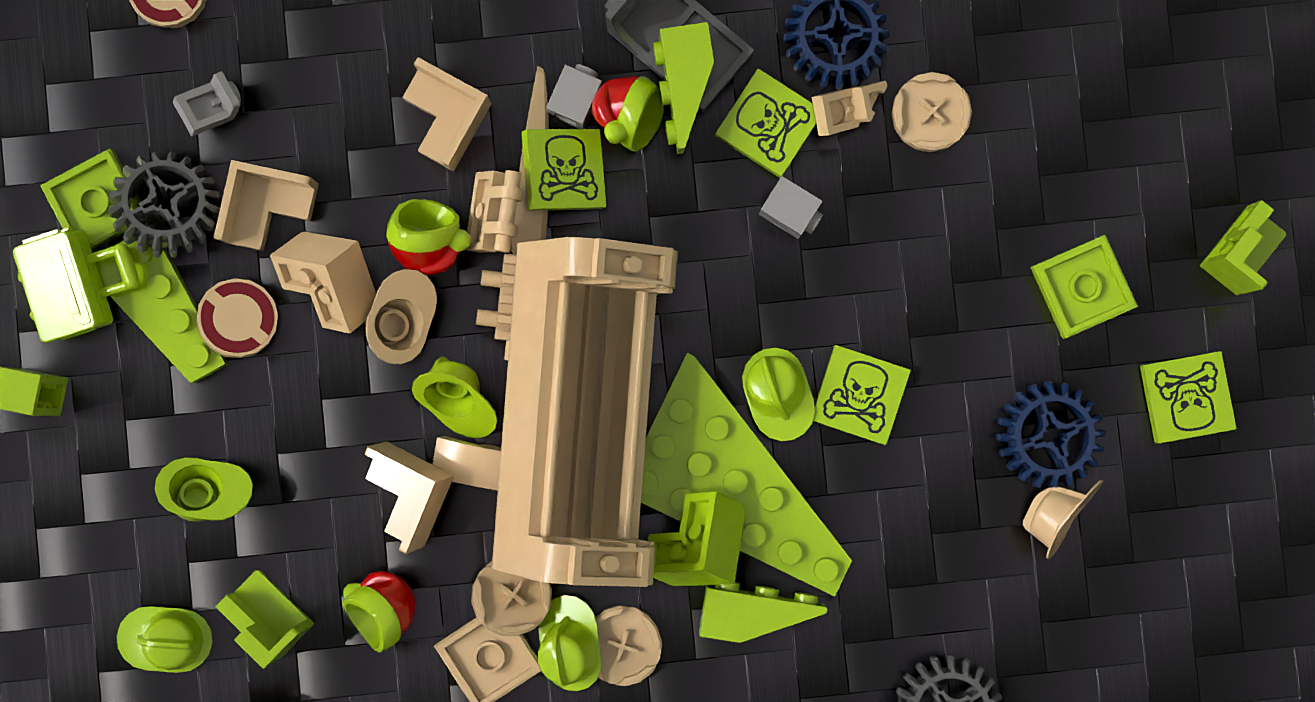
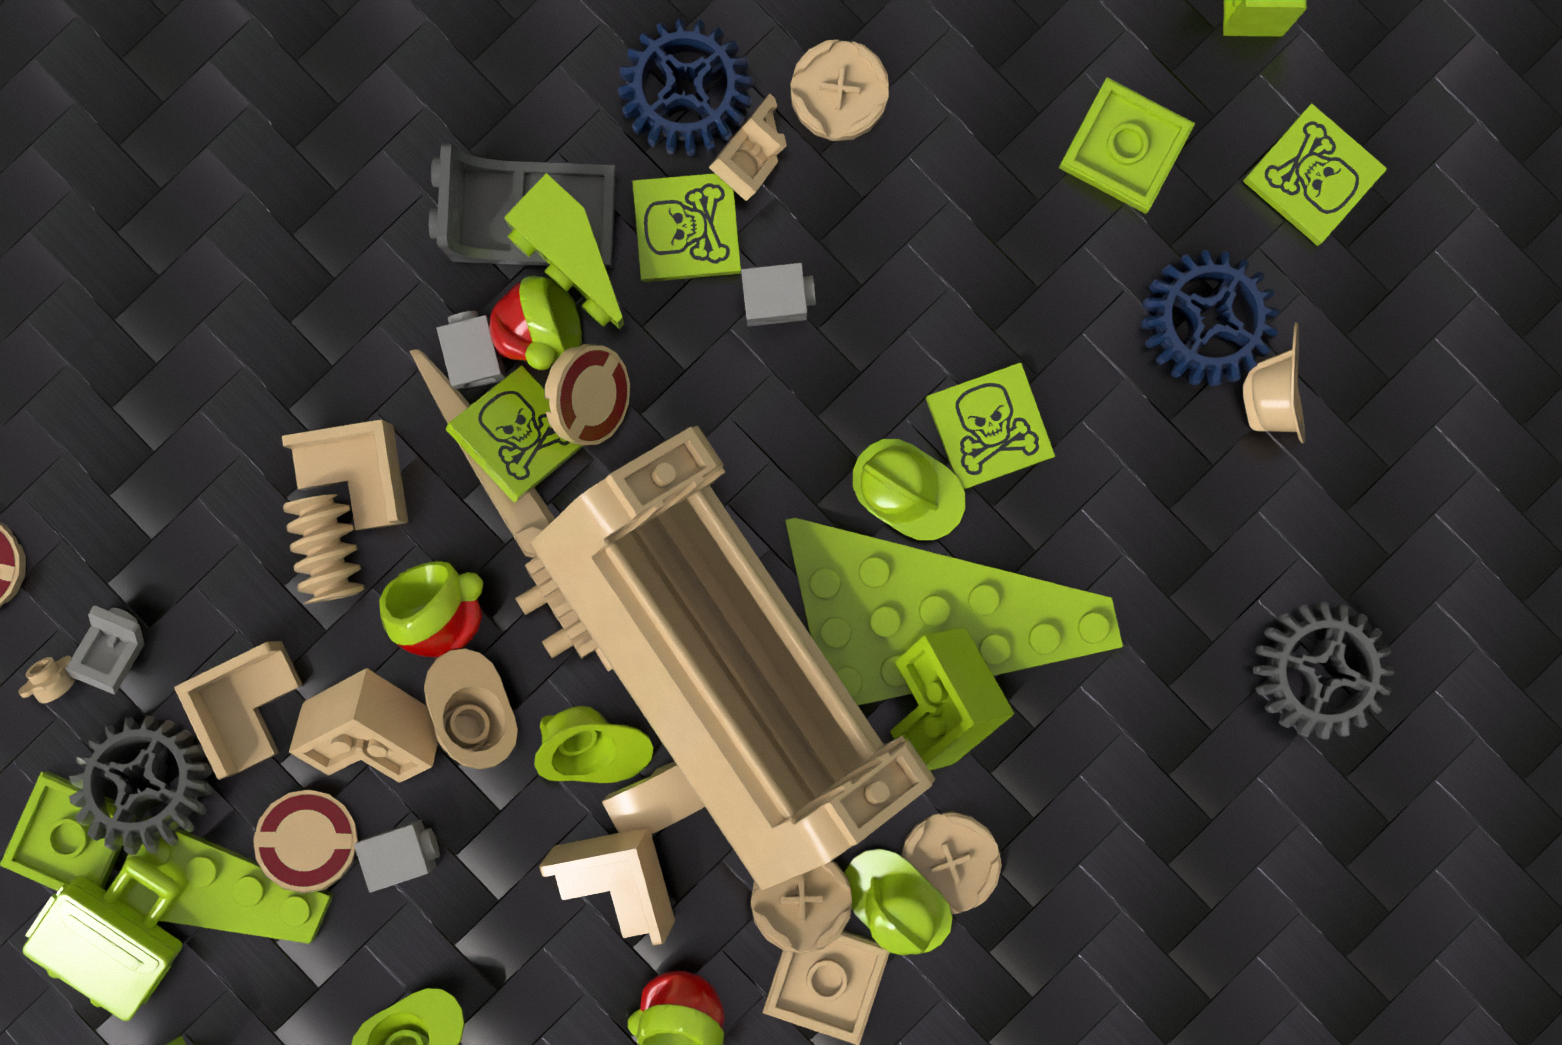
camera: 40 degrees left, 0 degrees up
tan plate [465,170,523,253] -> none
lime slope [699,582,827,643] -> none
none -> tan plate [18,656,74,703]
none -> tan piece [283,494,365,604]
none -> light grey brick [354,819,440,893]
none -> tan tile [544,344,630,446]

